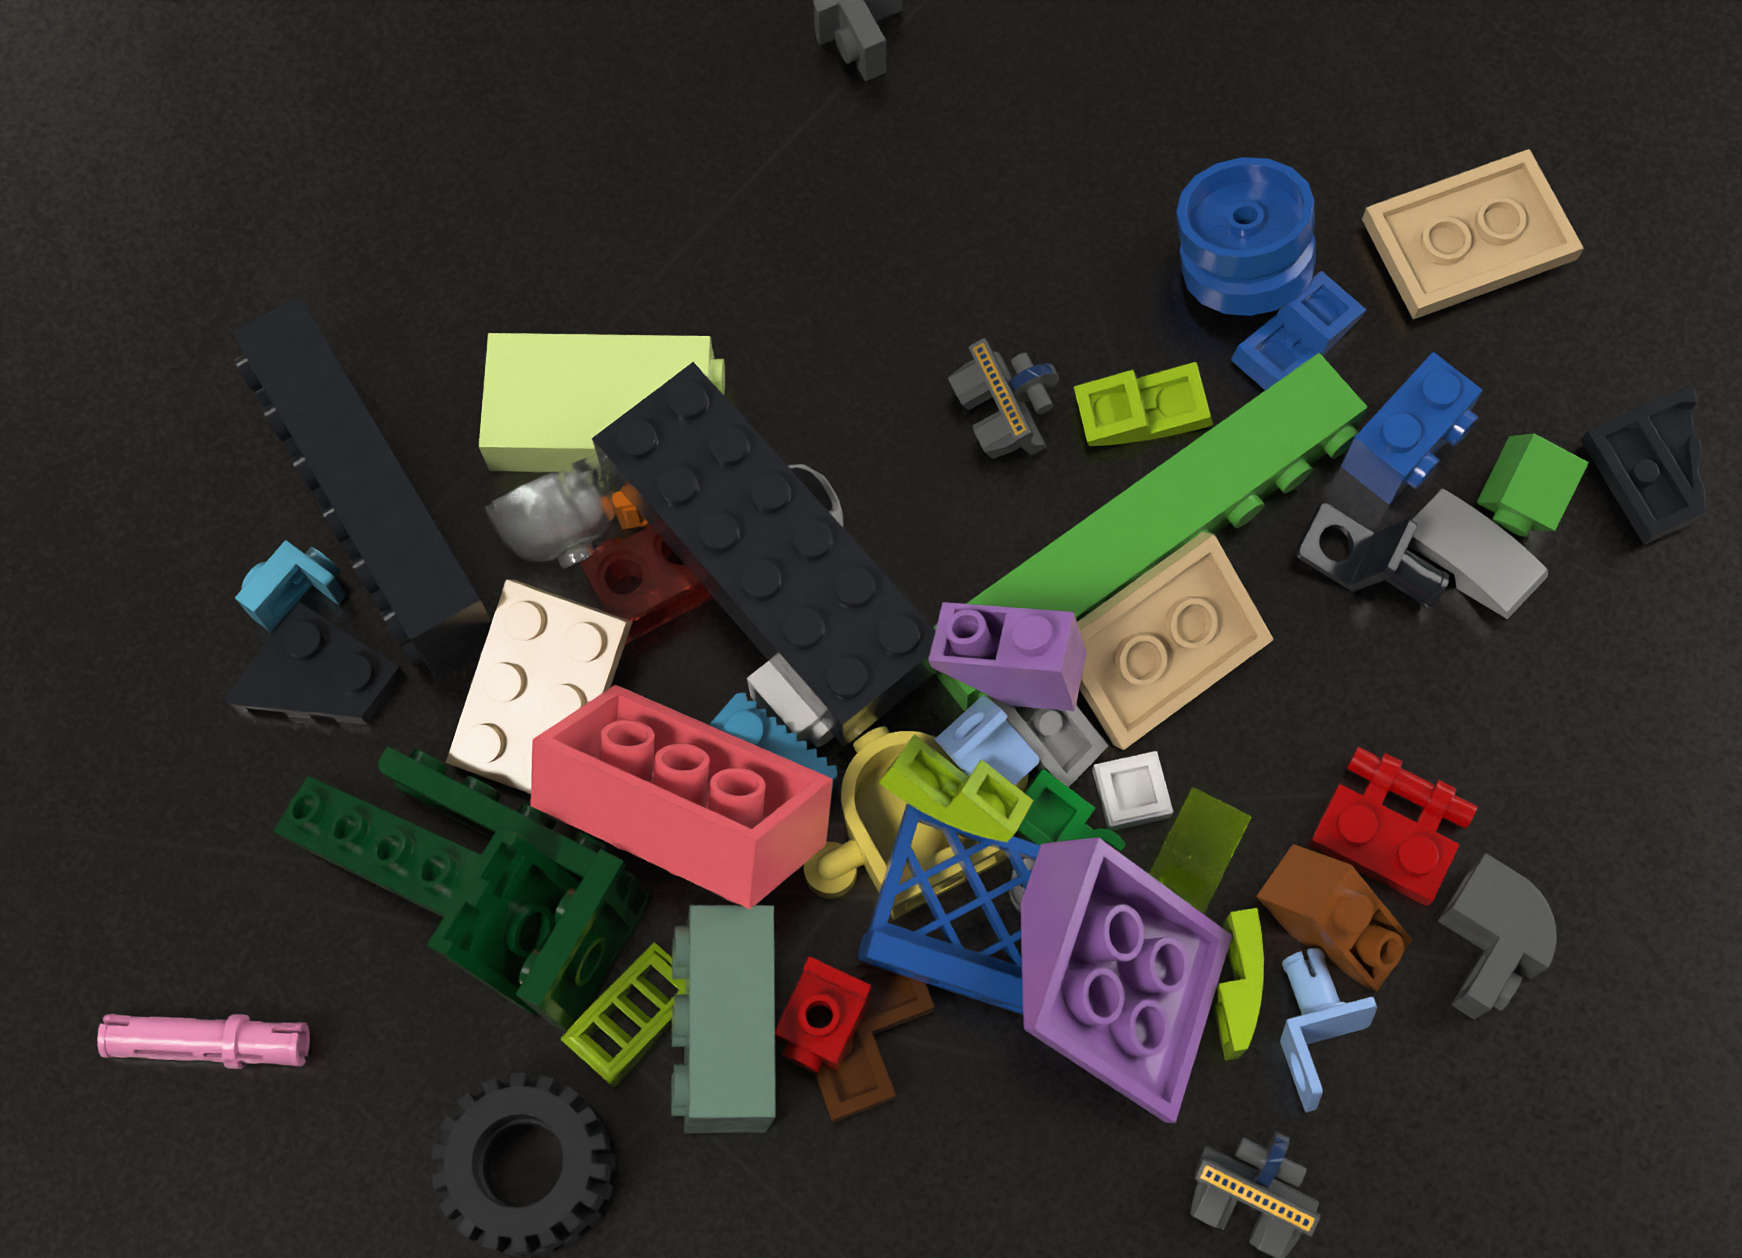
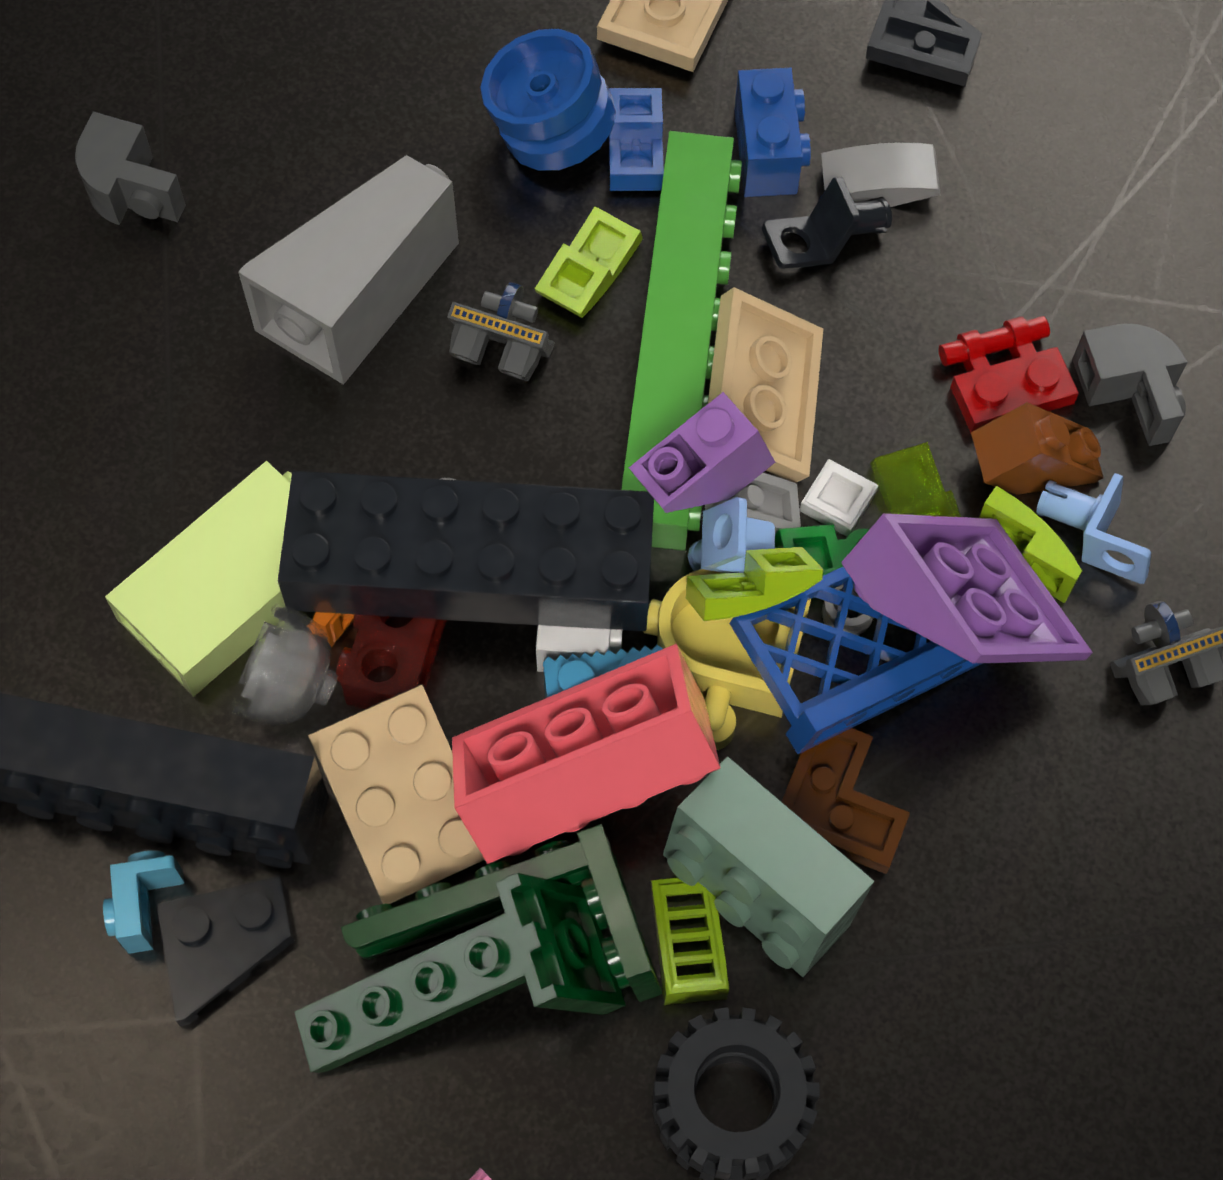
camera: 50 degrees left, 5 degrees down
red brick [775,956,872,1073] -> none
bright green brick [1477,433,1589,537] -> none
none -> light grey slope [238,155,459,385]

